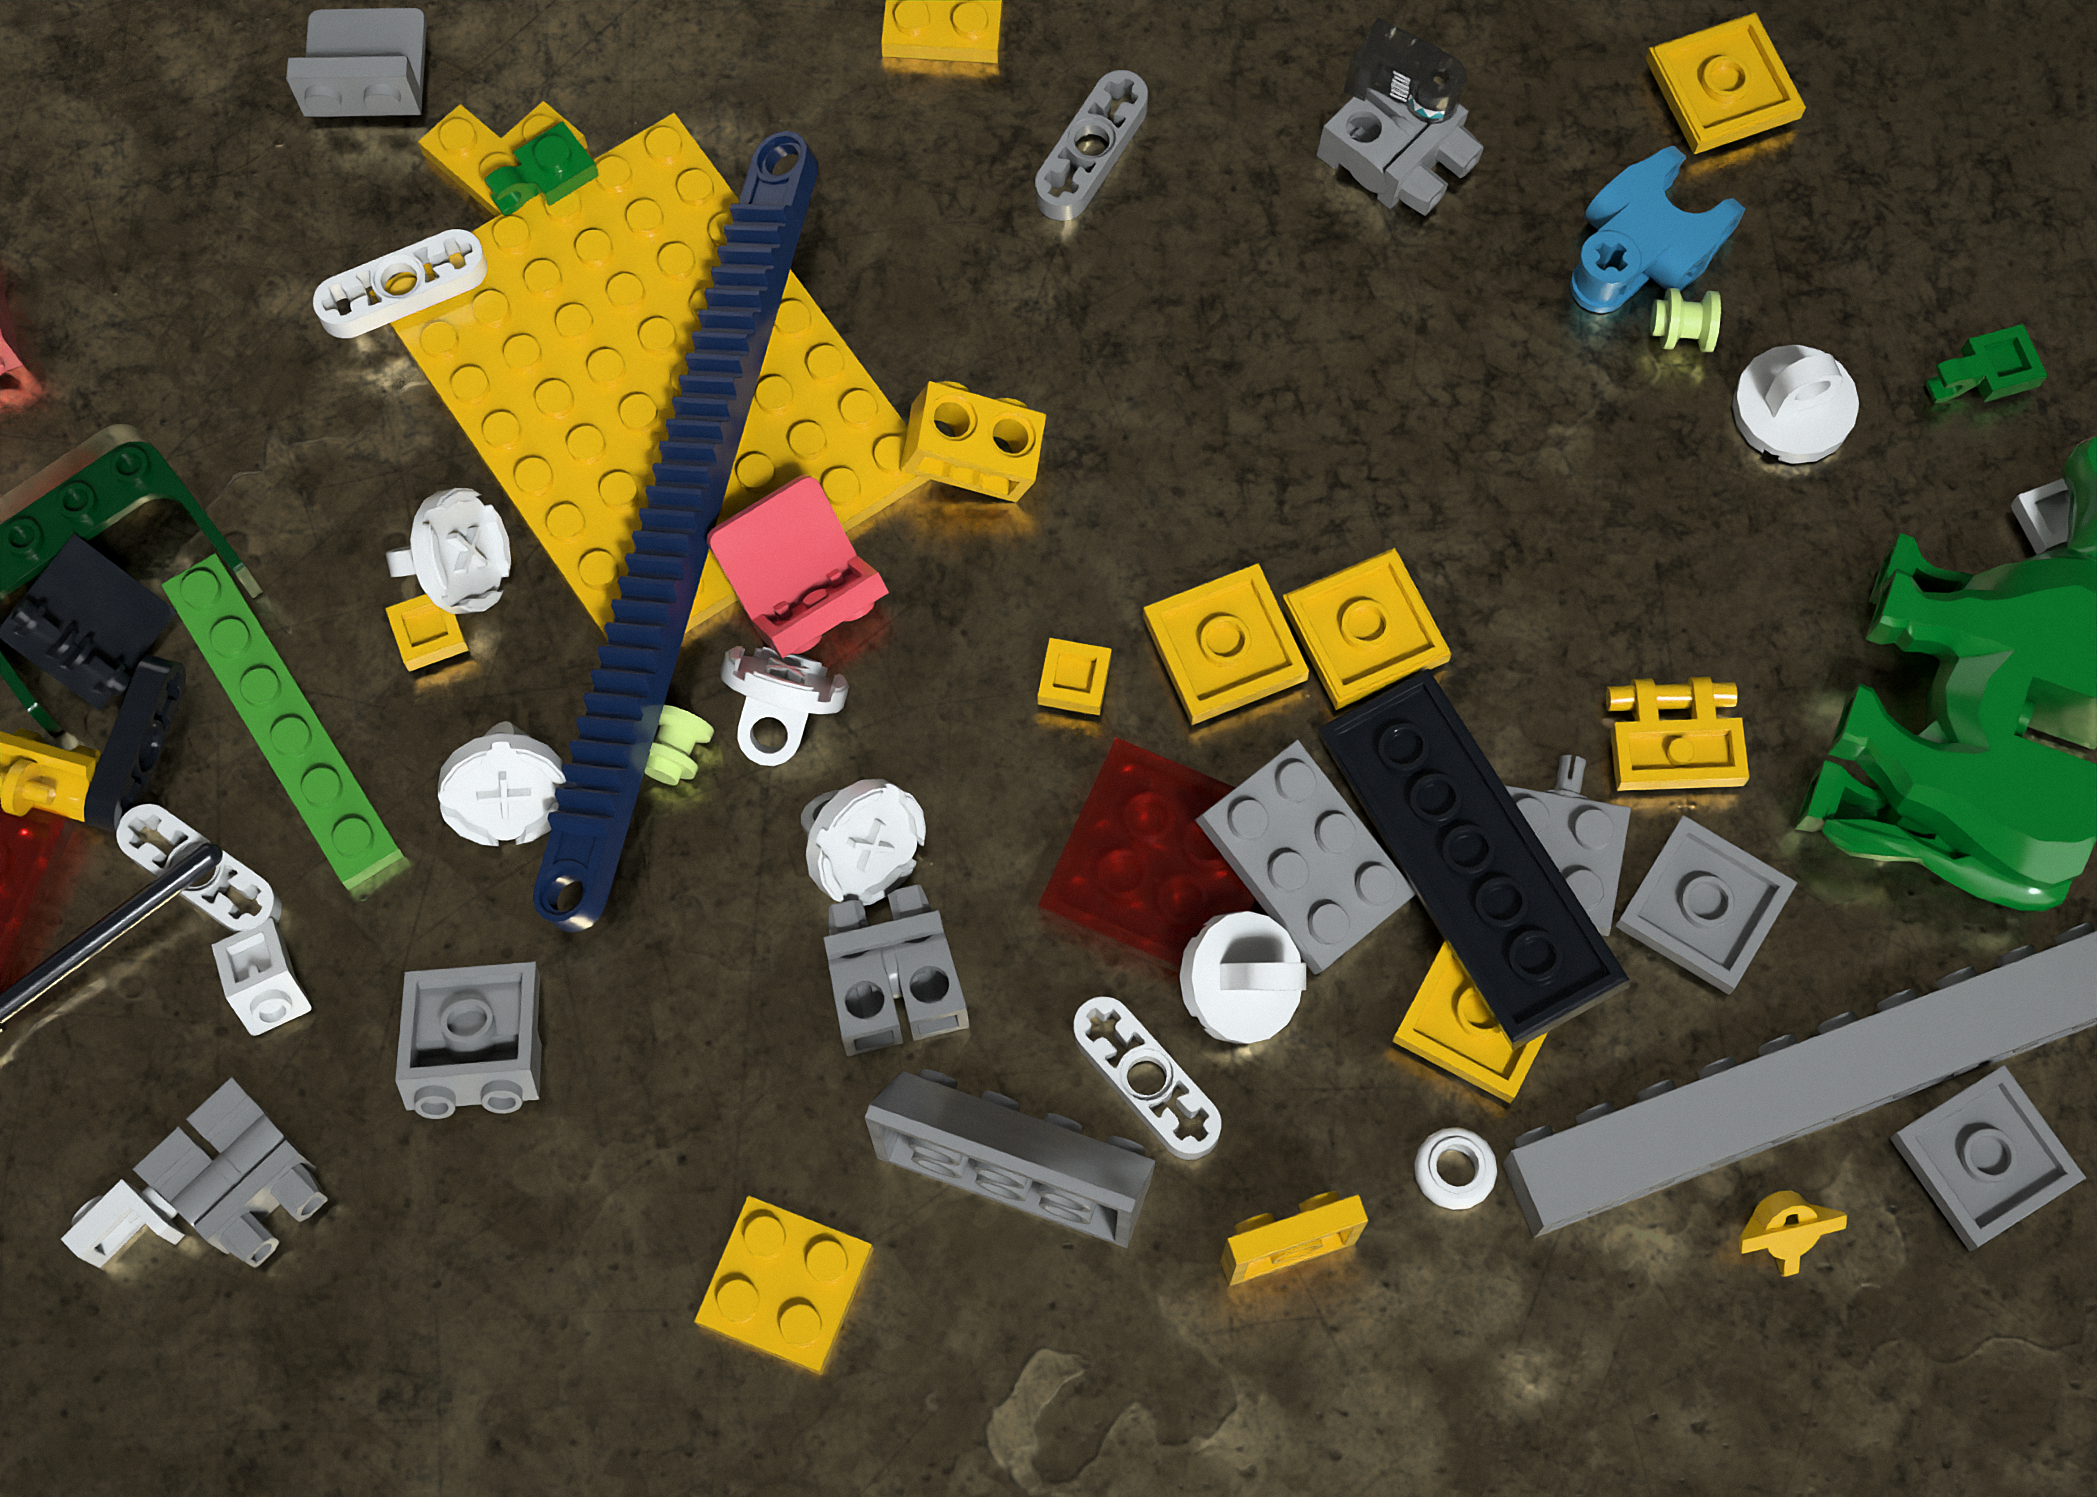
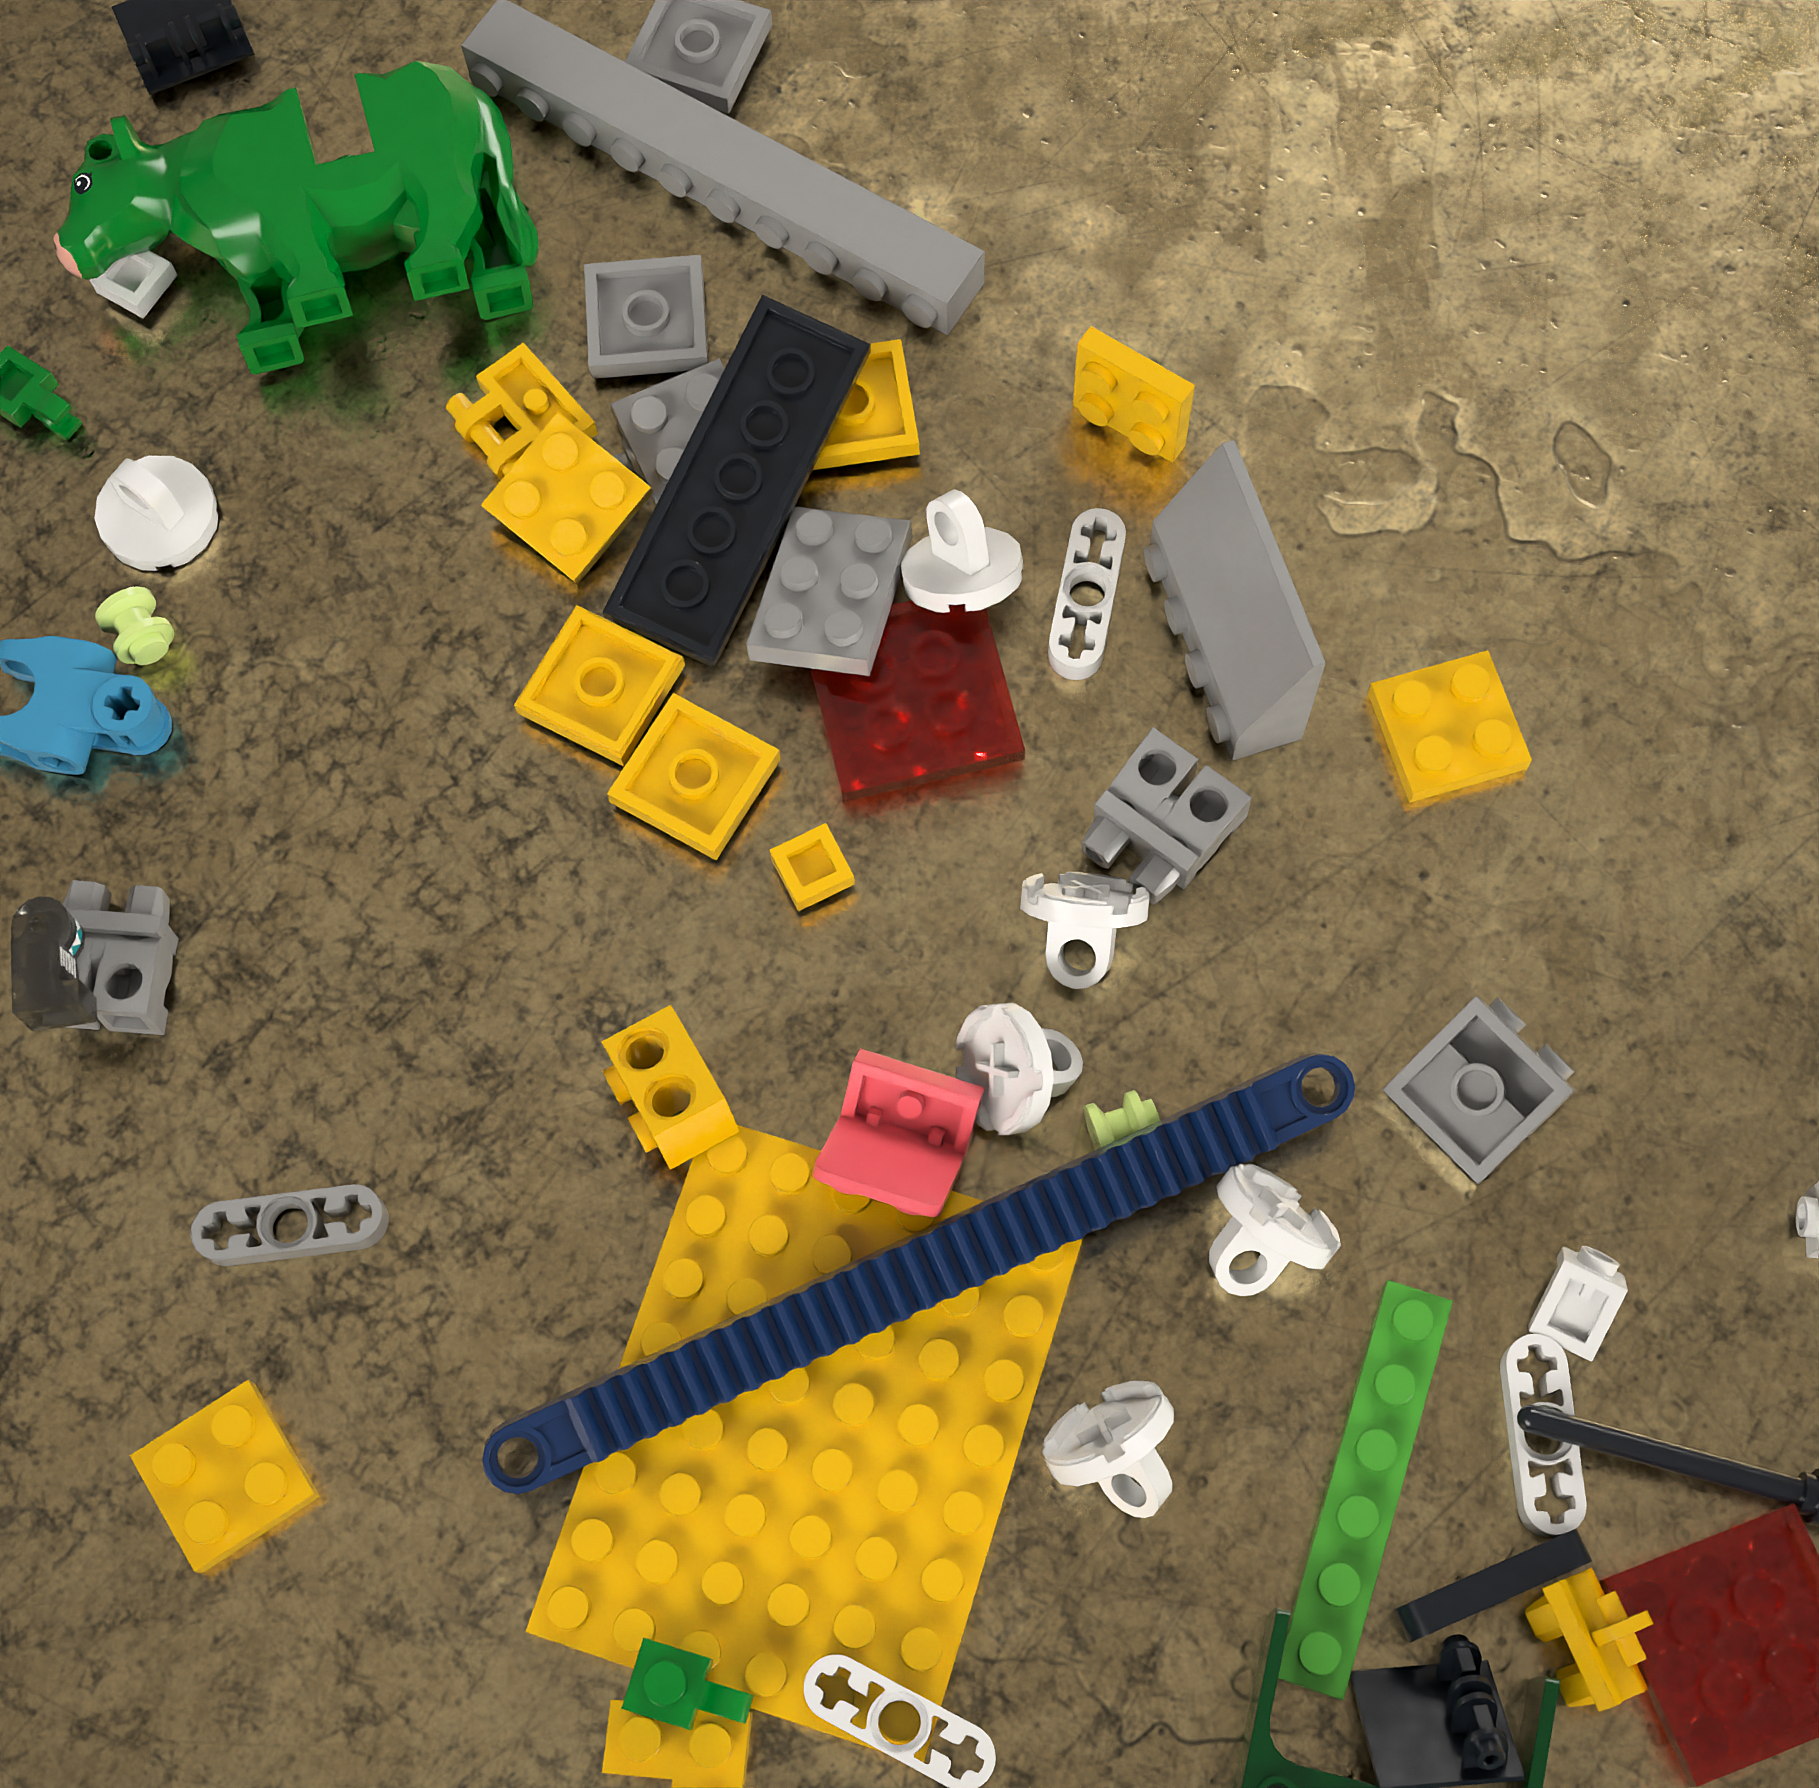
camera: 125 degrees left, 0 degrees up
light grey hips [133,1077,327,1268] -> none
yellow plate [385,594,469,672] -> none
white piece [1414,1127,1497,1210] -> none
yellow piece [1738,1190,1847,1276] -> none
none -> yellow plate [481,412,654,585]

